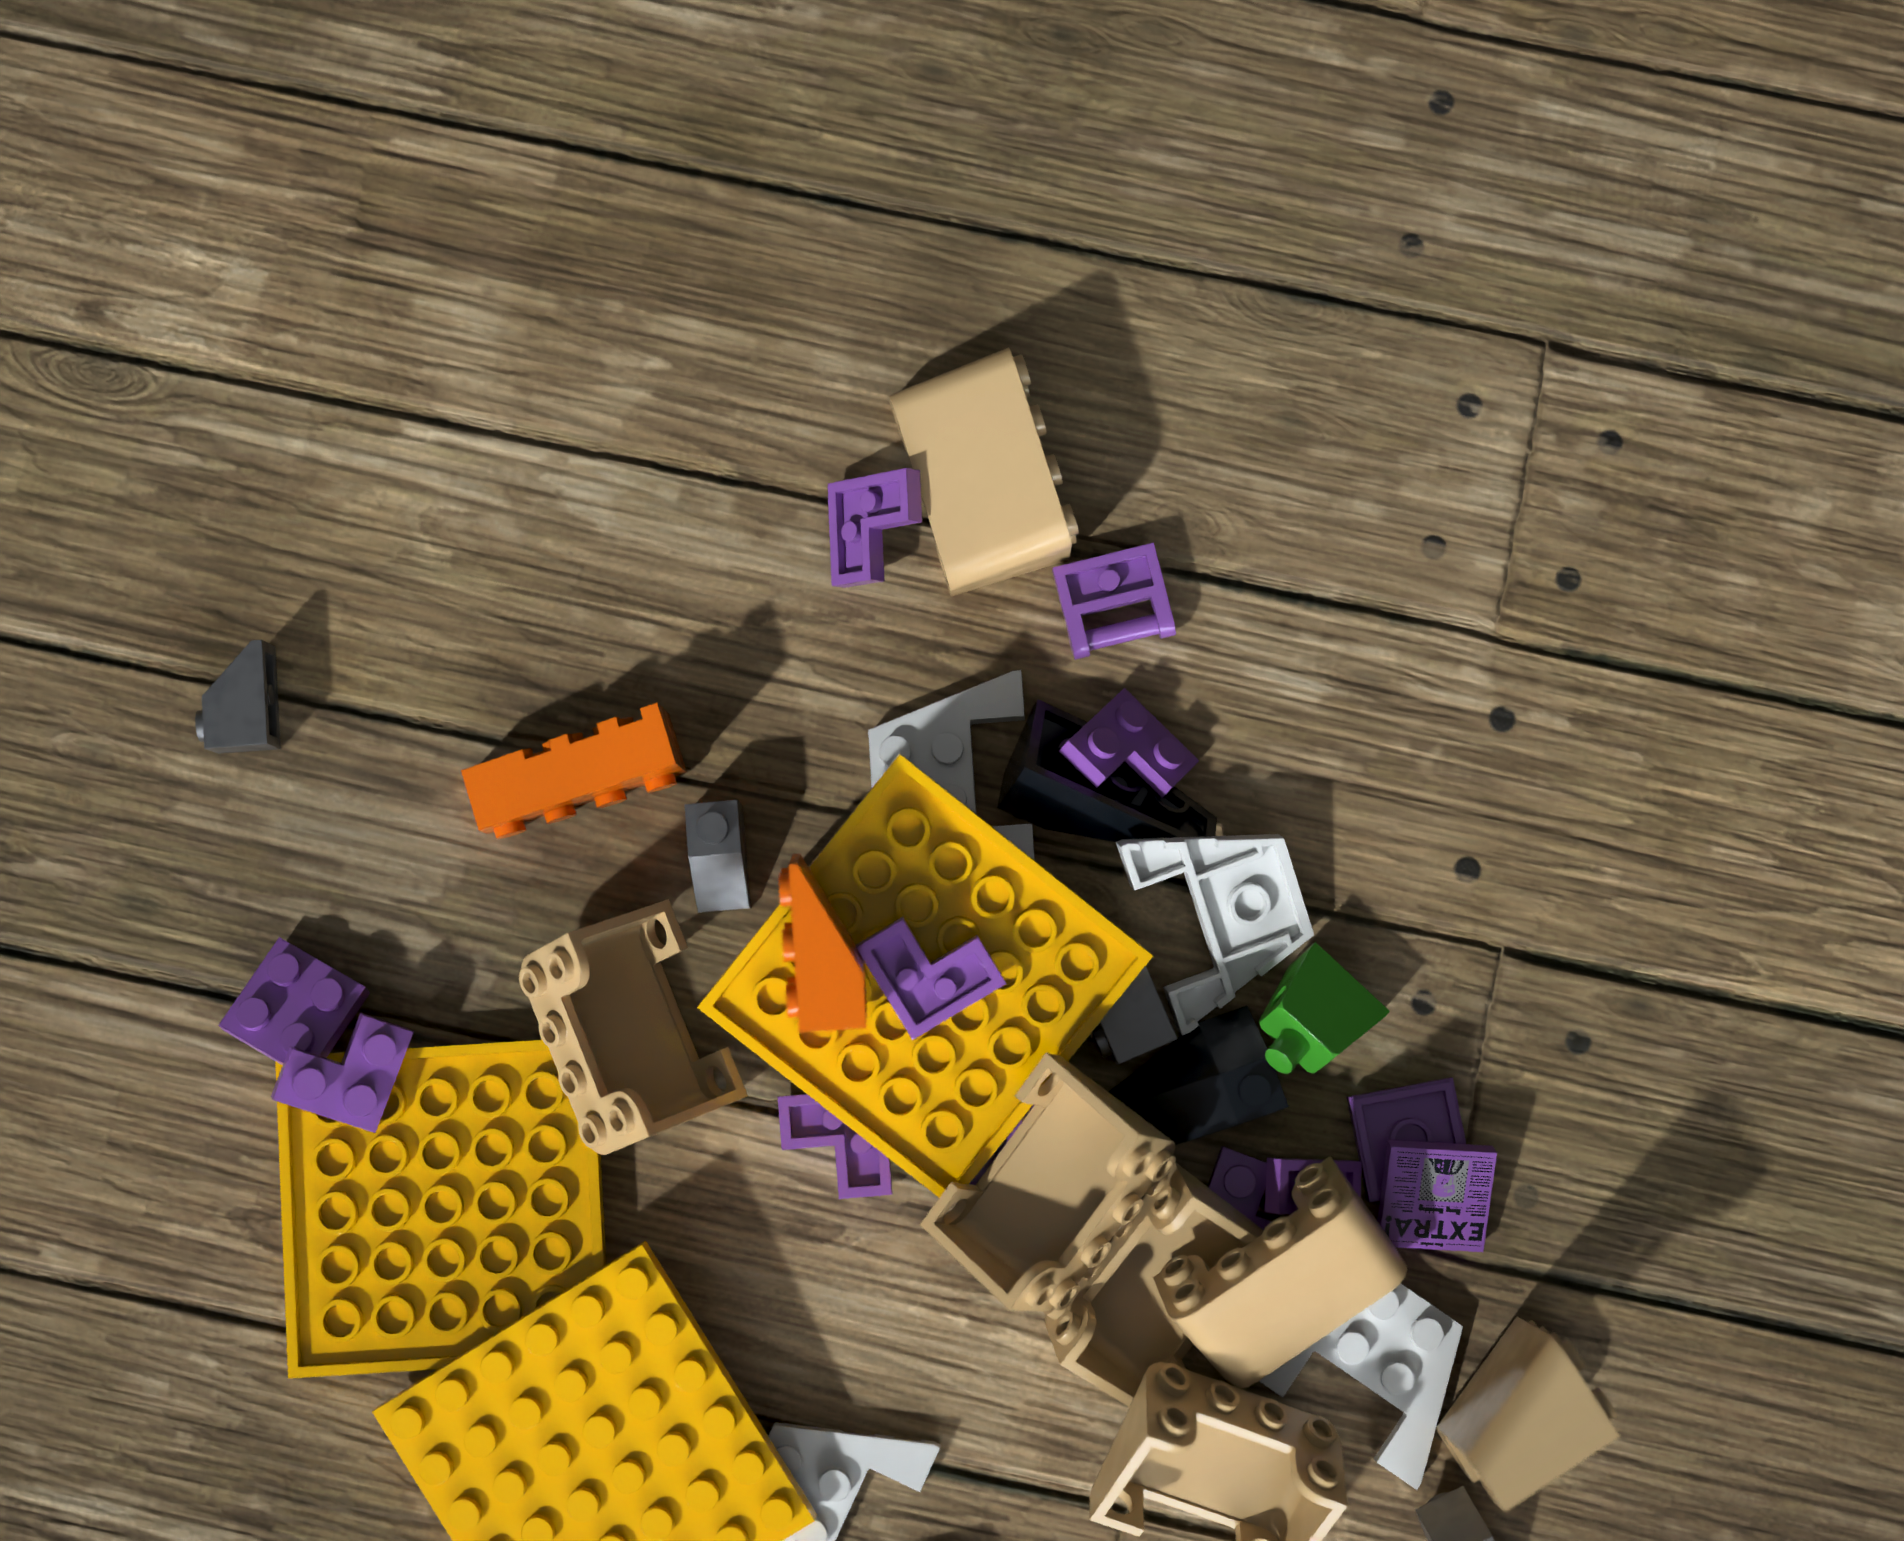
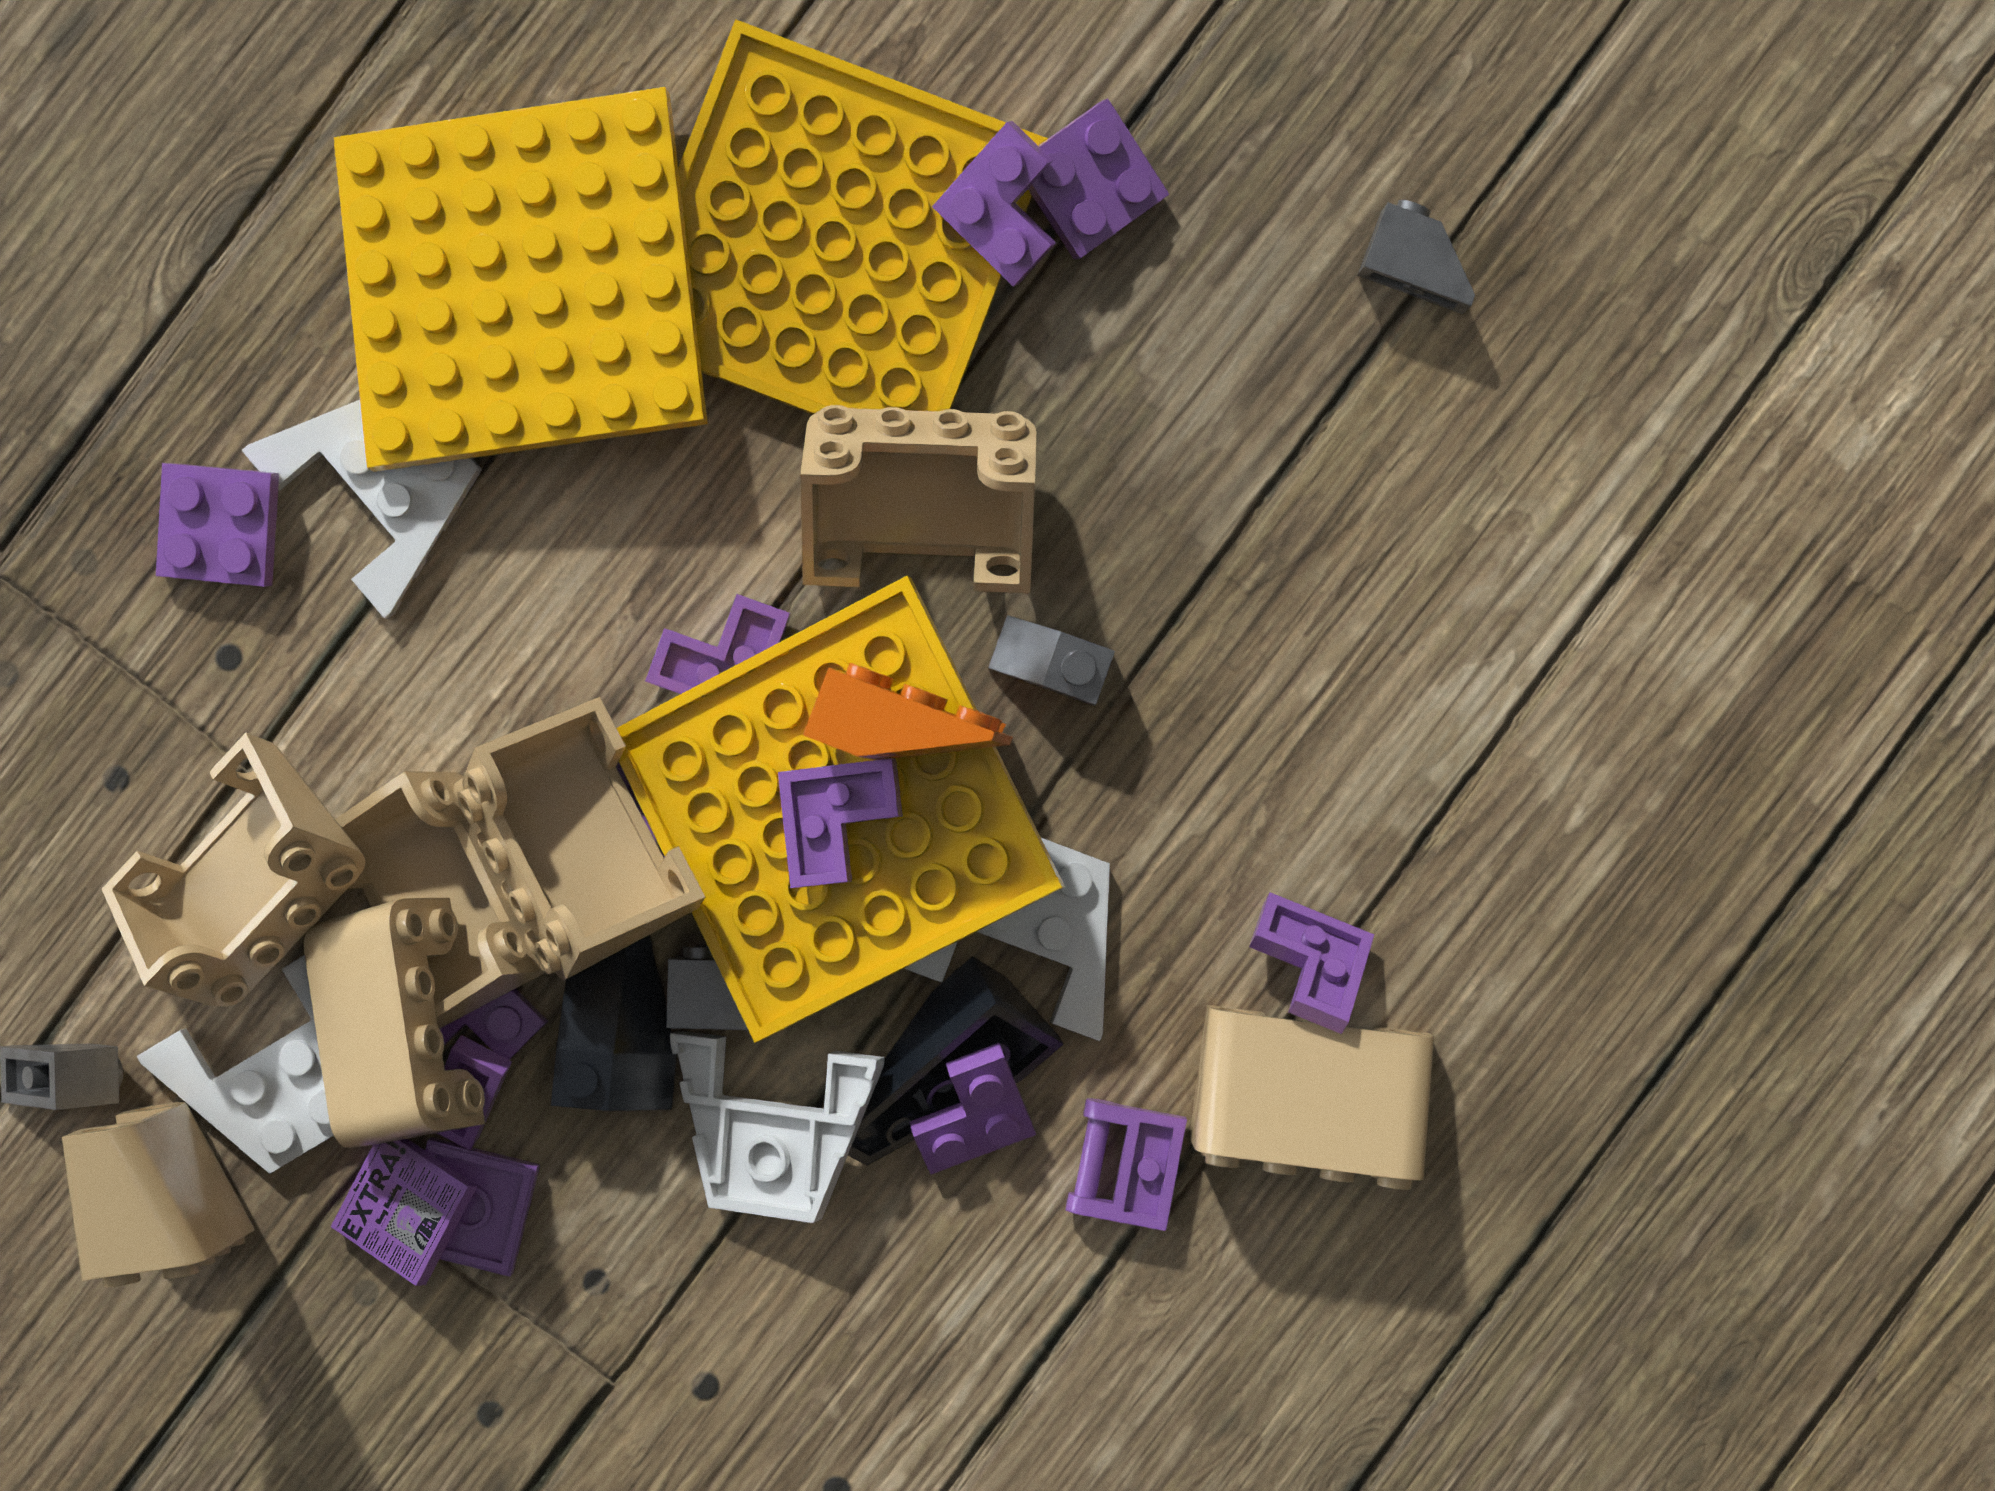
camera: 110 degrees right, 5 degrees up
orange wedge [461,703,687,839] -> none
bright green torso [1259,942,1390,1074] -> none

